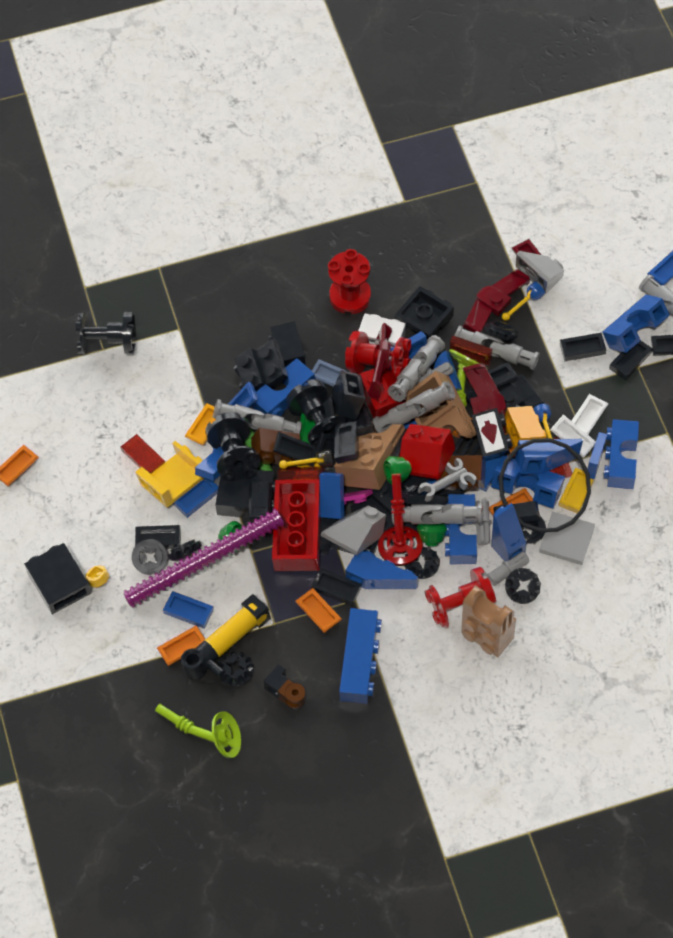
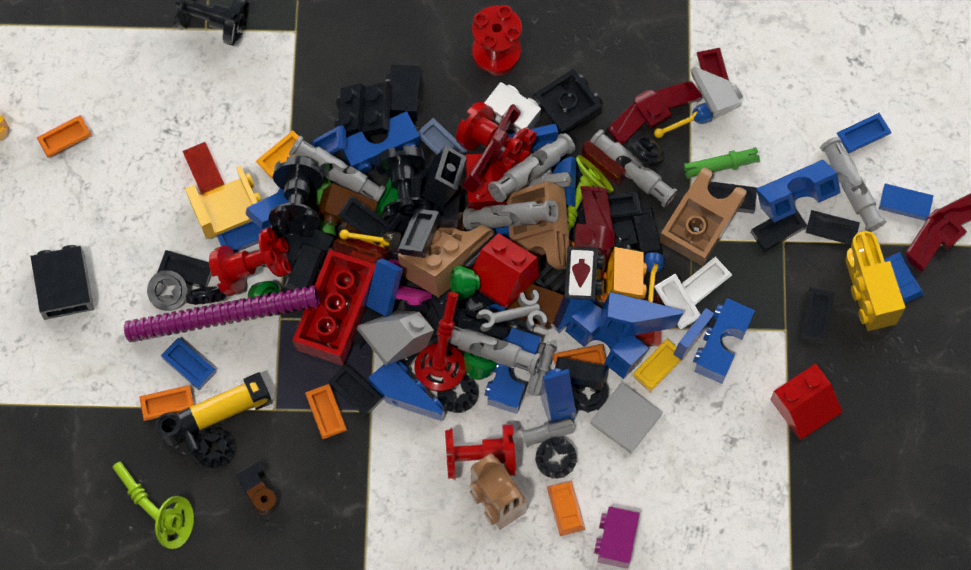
camera: 15 degrees right, 10 degrees up
yellow tile [85,565,109,588] -> none
blue brick [339,608,382,704] -> none
black piece [499,438,591,533] -> none
none -> red piece [209,227,291,296]
none -> orange tile [547,480,585,536]
none -> magenta brick [594,506,640,569]
none -> medium nougat brick [660,168,746,267]
none -> bright green pin [683,147,760,179]

